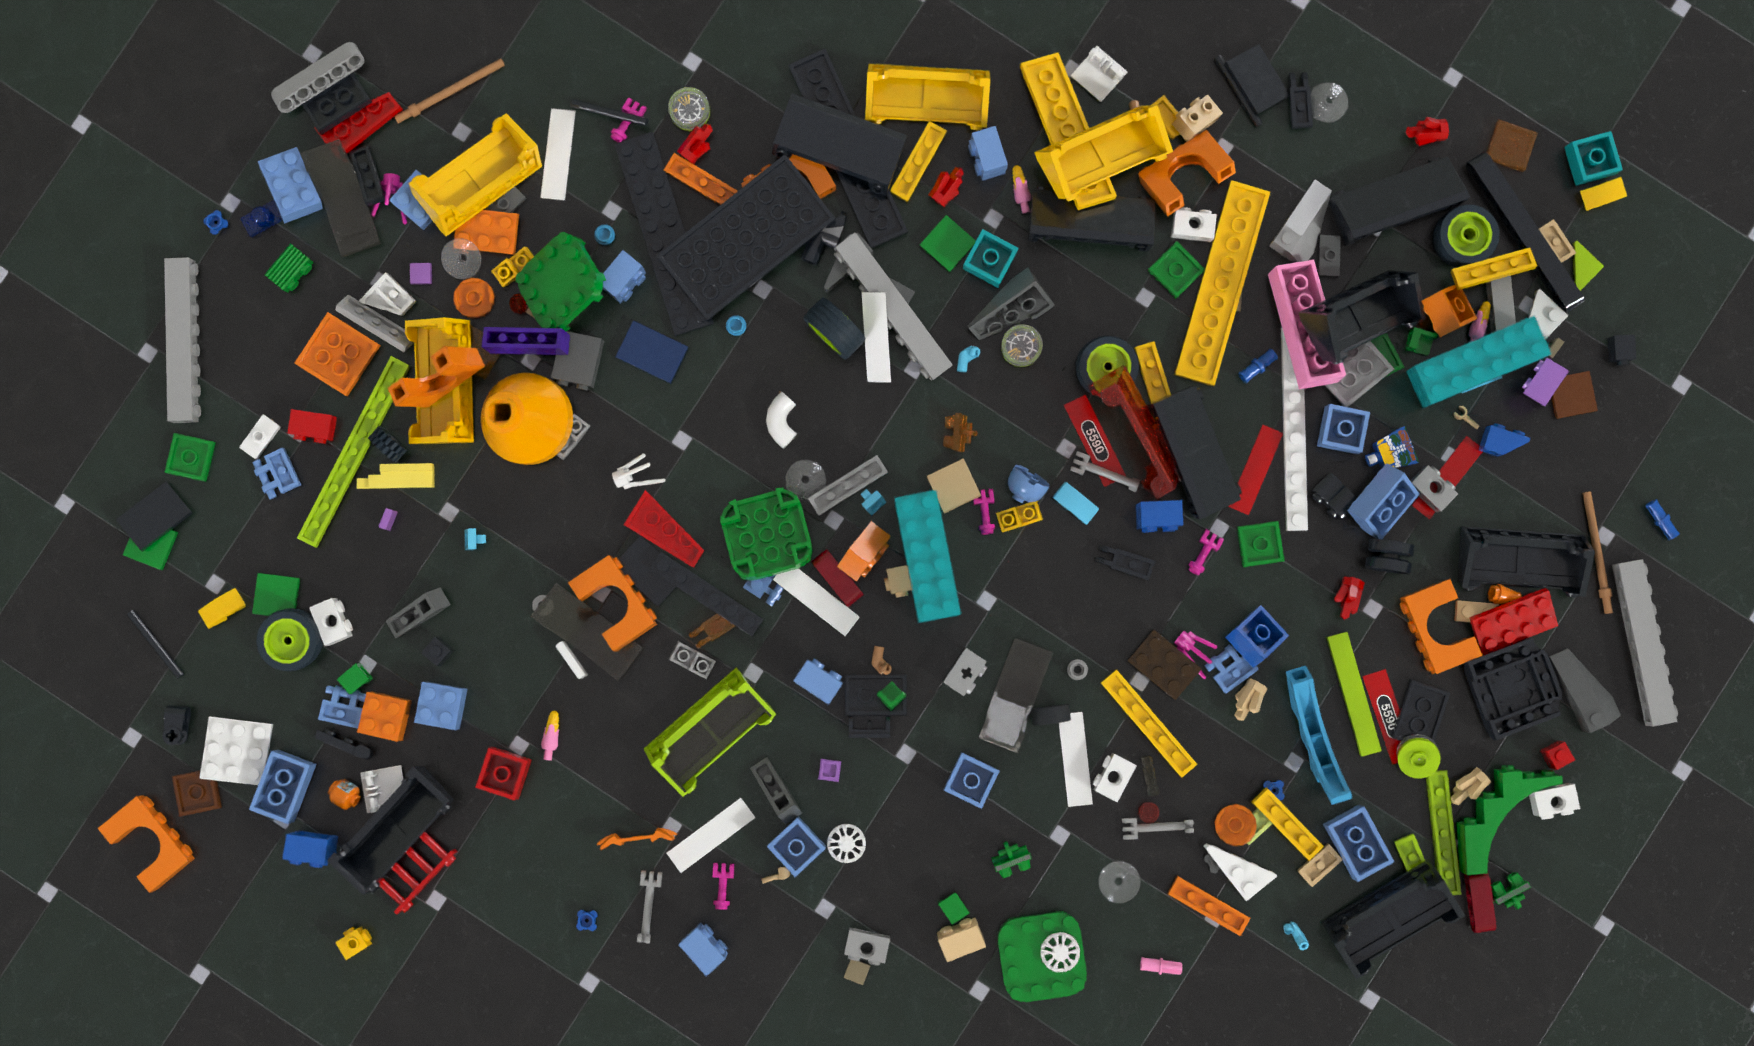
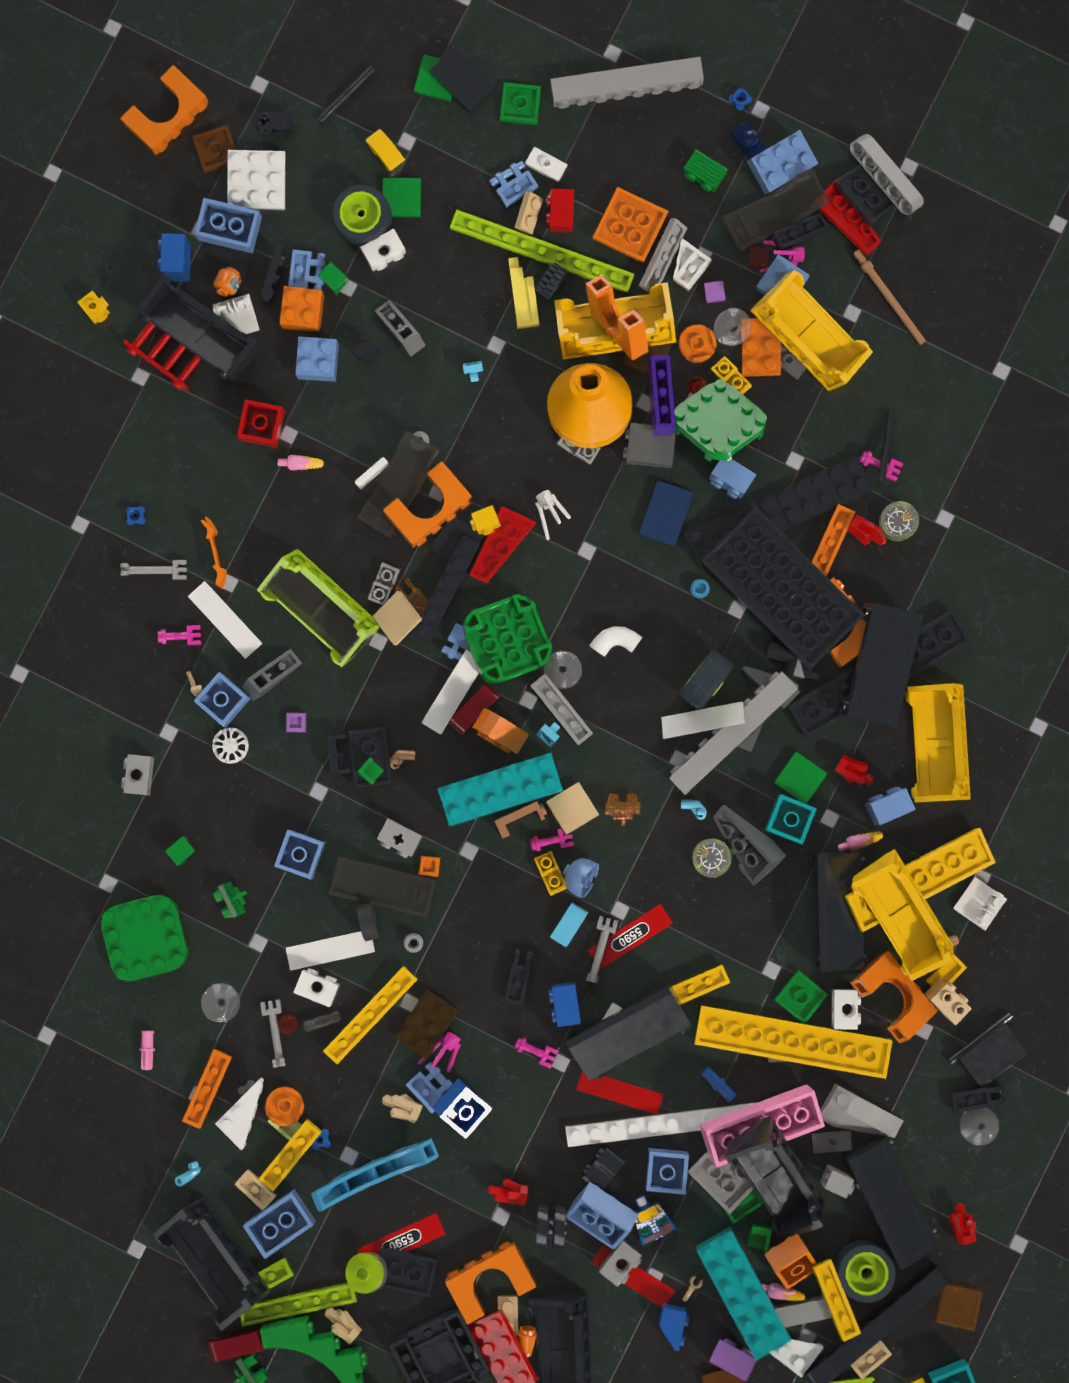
camera: 85 degrees right, 0 degrees up
medium lavender tile [379,508,398,531] -> none
white sticker [541,109,575,200] -> none
dark azure plate [594,225,615,245] -> none
medium blue brick [678,922,728,976] -> none
medium blue brick [794,659,843,704] -> none
dark tan tile [844,960,871,985] -> none
tan brick [884,565,912,598] -> none
yellow plate [890,121,947,202] -> none
tan brick [937,918,986,962] -> none
white wheel [1040,932,1080,972] -> none
wheel [1076,336,1139,398] -> none
clear red windscreen [1088,365,1179,499] -> none
green tile [1237,521,1285,567] -> none
lime tile [1326,632,1382,756] -> none
dark tan tile [1543,338,1564,360] -> none
none -> tan tile [372,591,422,645]
none -> orange tile [419,856,440,877]
none -> yellow brick [470,505,501,535]
none -> nougat panel [495,801,547,838]
none -> tan plate [515,192,543,235]
none -> clear red tile [748,246,769,268]
none -> light grey brick [820,1164,855,1198]

